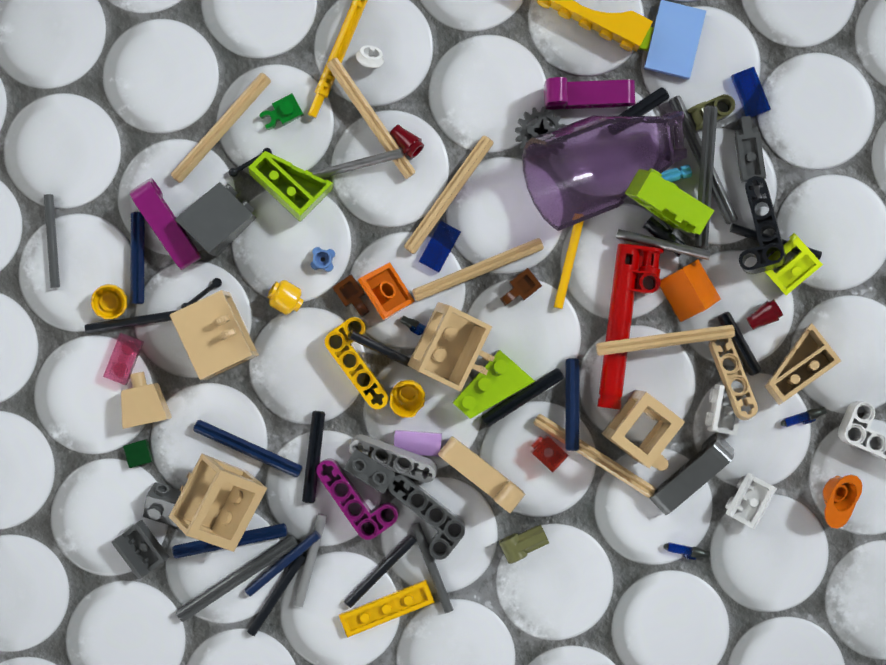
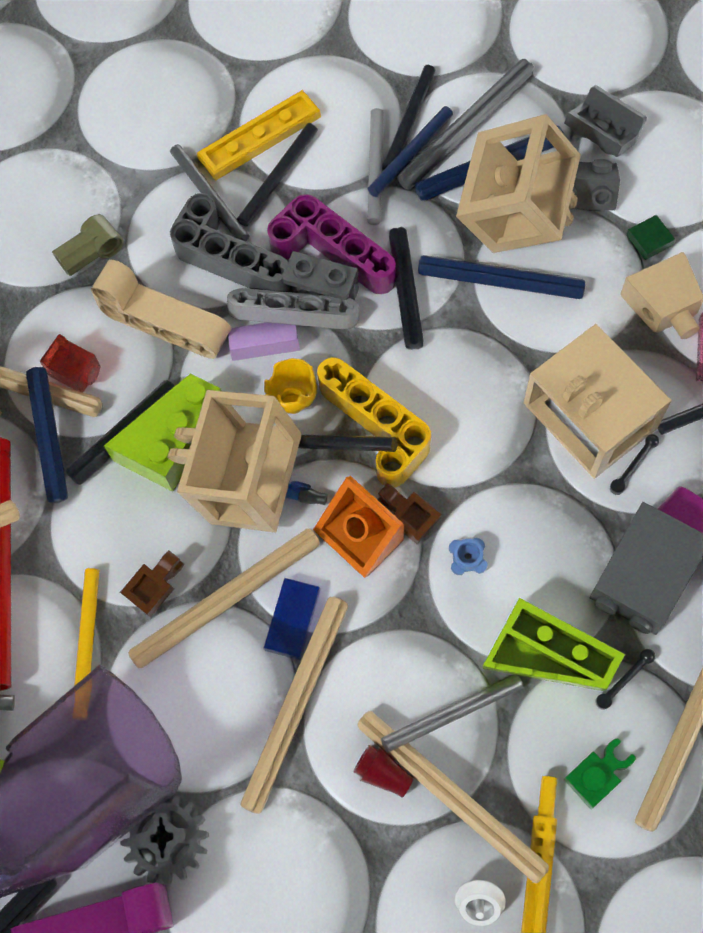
camera: 170 degrees right, 20 degrees down
yellow head [267,280,303,315] -> none

